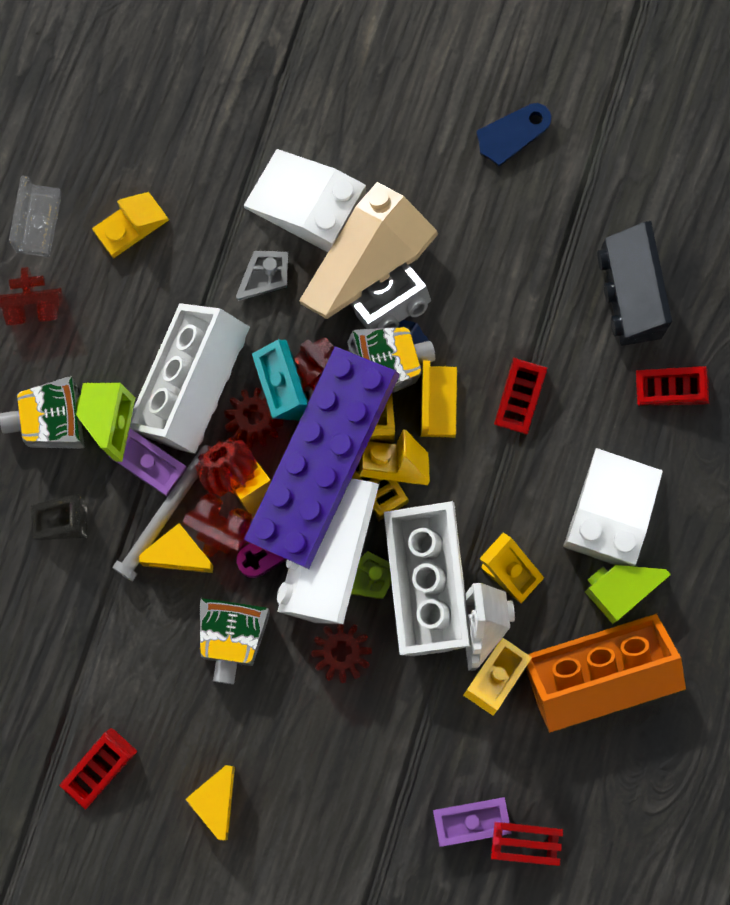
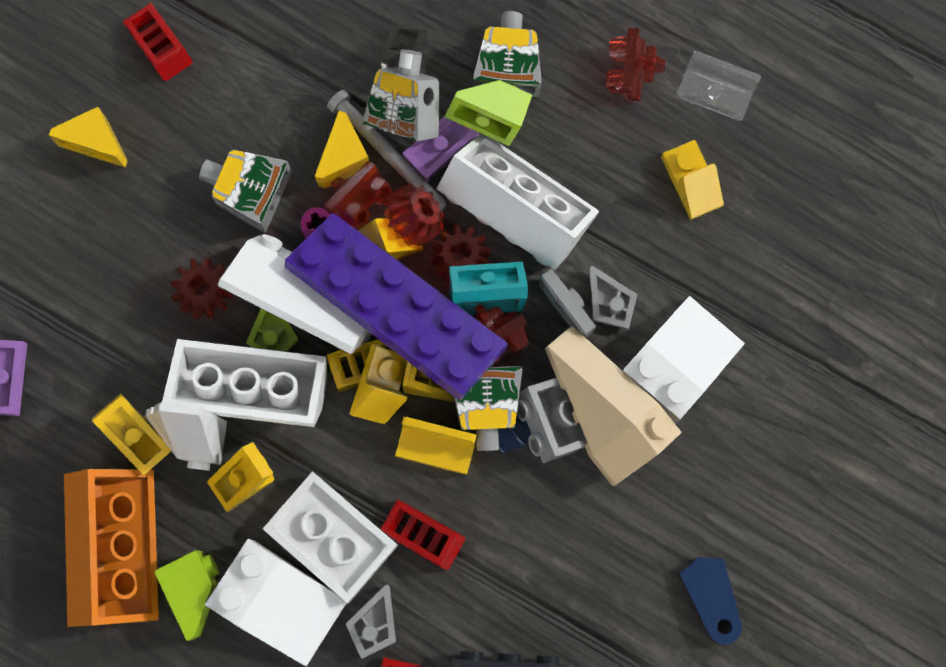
camera: 100 degrees right, 0 degrees up
none -> white plate [263,471,398,603]
none -> light grey piece [346,585,396,659]
none -> torso [363,50,439,141]
none -> light grey plate [539,268,596,338]

